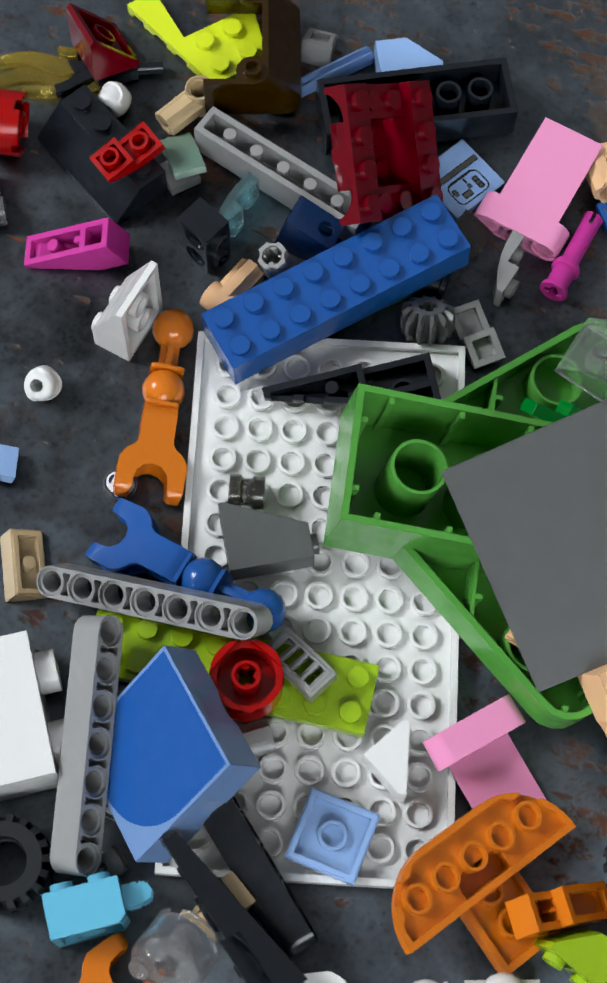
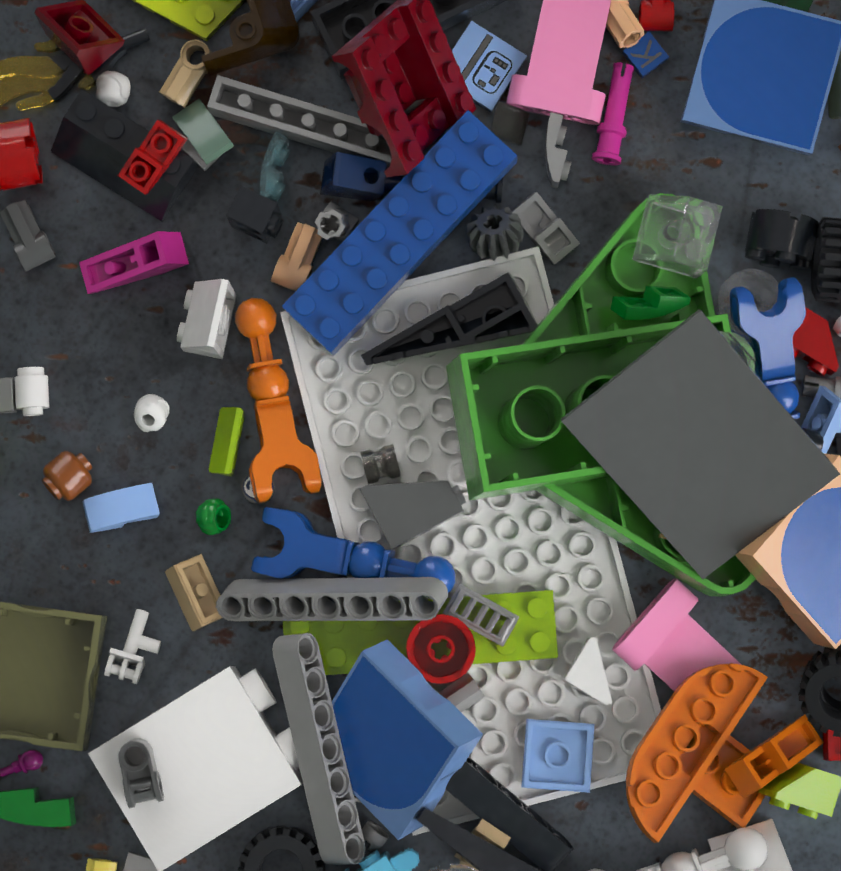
camera: 10 degrees left, 15 degrees up
none -> green piece [195,498,231,535]
none -> lime slope [209,407,245,477]

